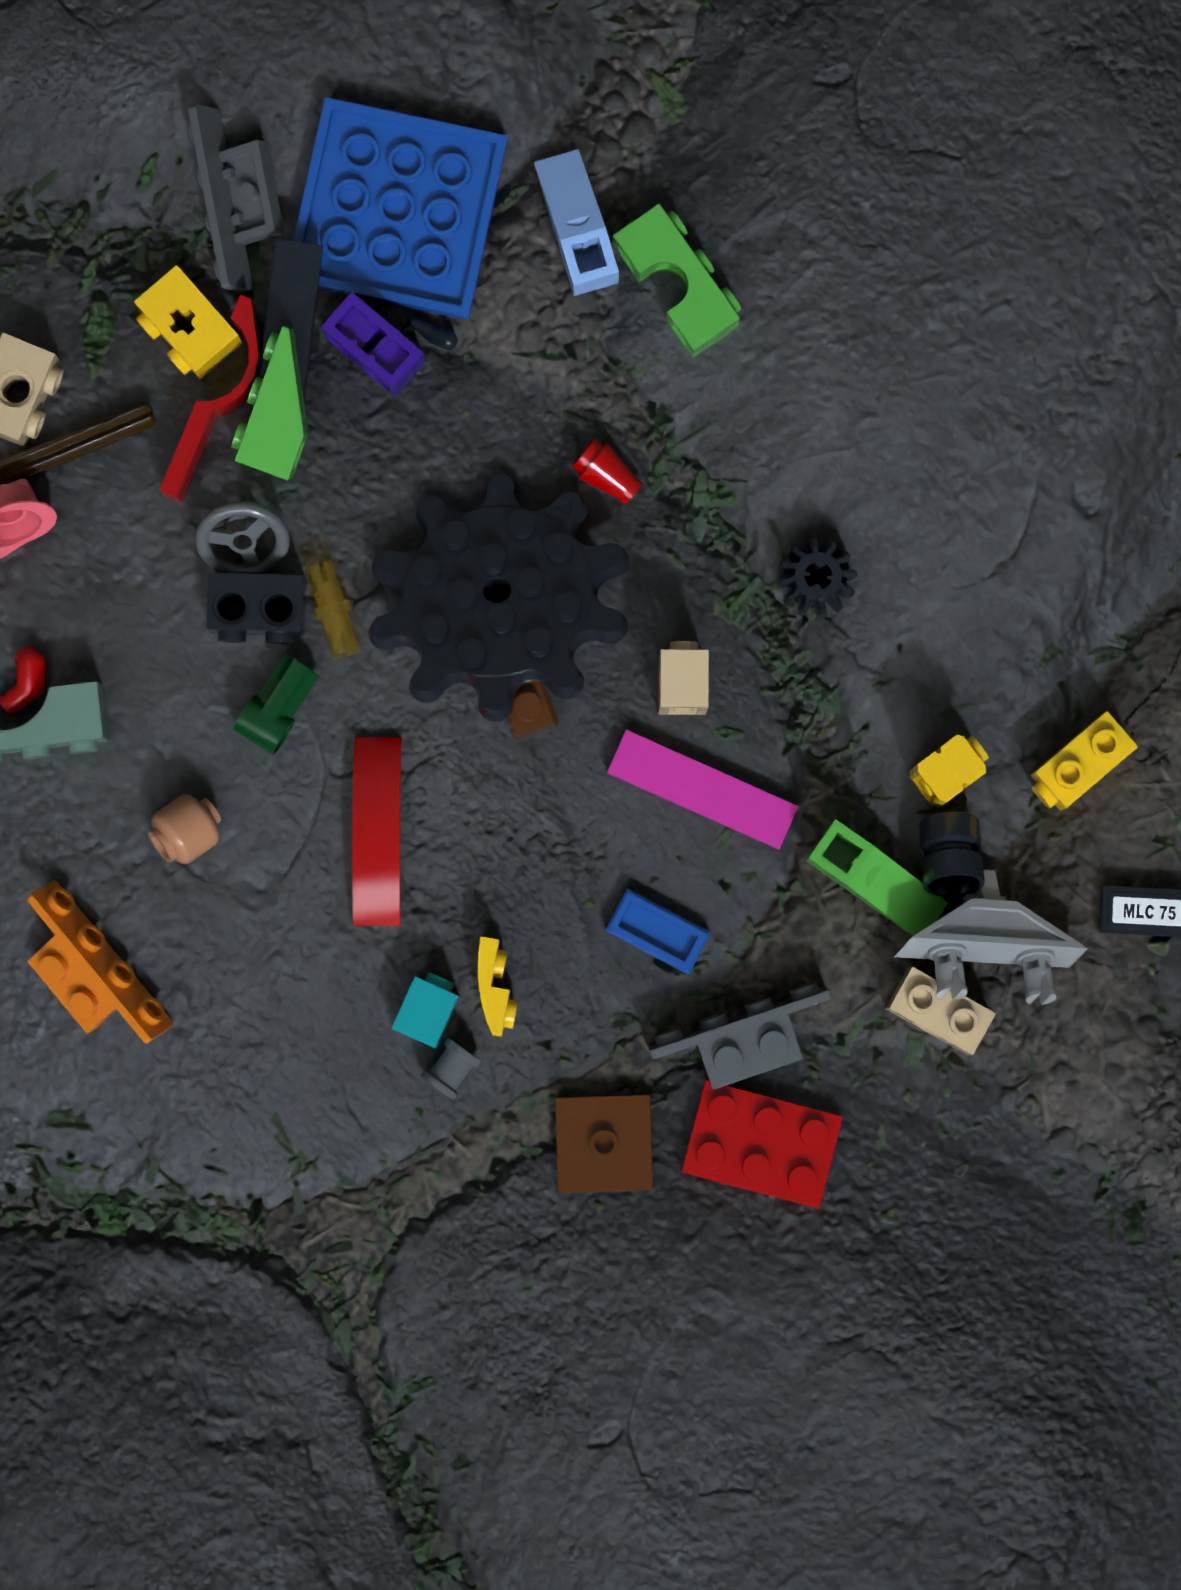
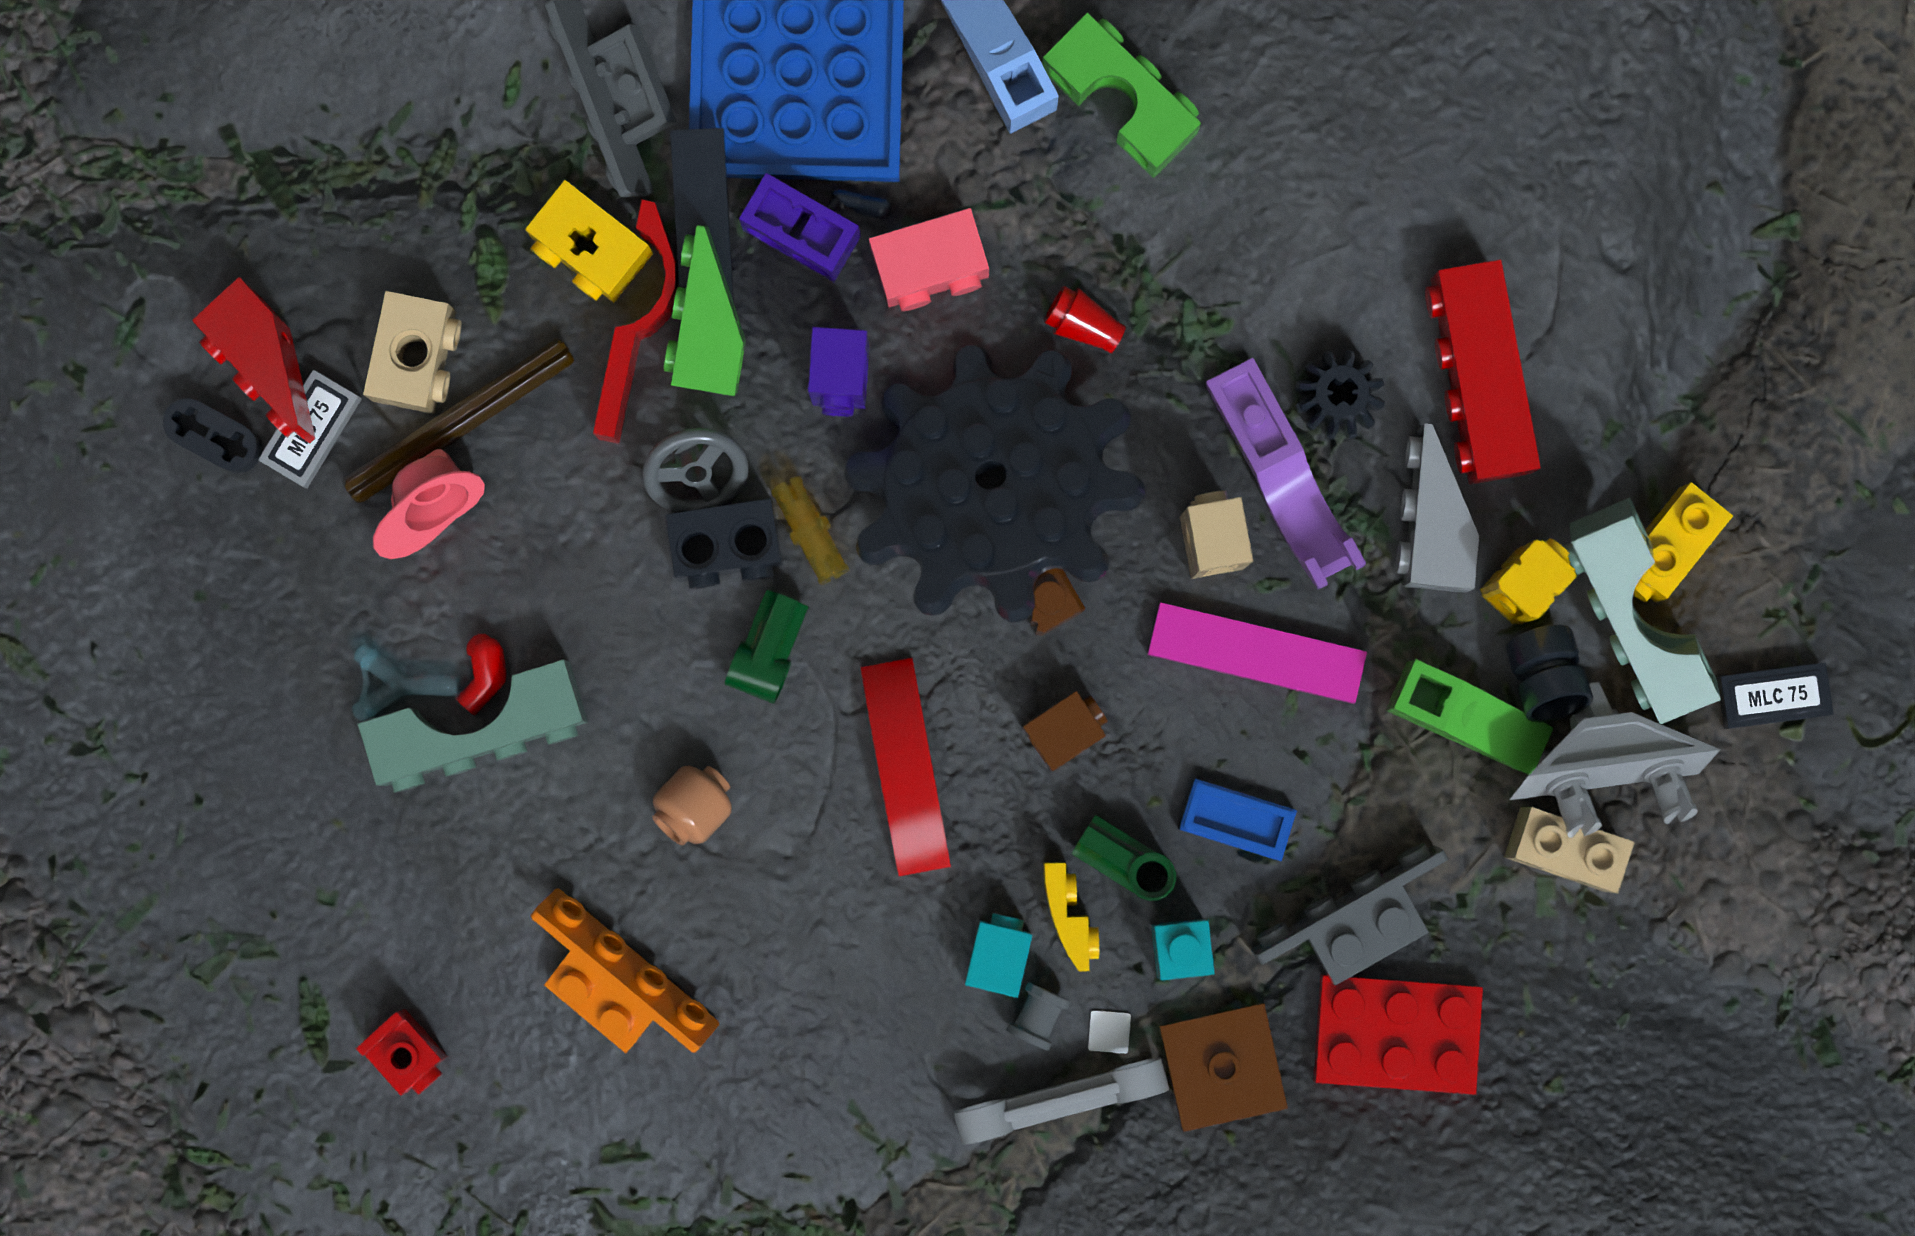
camera: 10 degrees left, 0 degrees up
none -> dark purple brick [808,327,870,417]
none -> coral brick [869,208,989,311]
none -> light grey piece [953,1057,1169,1145]
none -> reddish brown brick [1022,691,1108,772]
none -> dark green piece [1071,815,1176,901]
none -> white sticker [1088,1011,1131,1053]
none -> teal brick [1151,918,1215,981]
none -> medium lavender piece [1206,358,1366,590]
none -> light grey slope [1396,424,1479,593]
none -> red brick [1425,260,1541,485]
none -> arch [1565,498,1721,724]

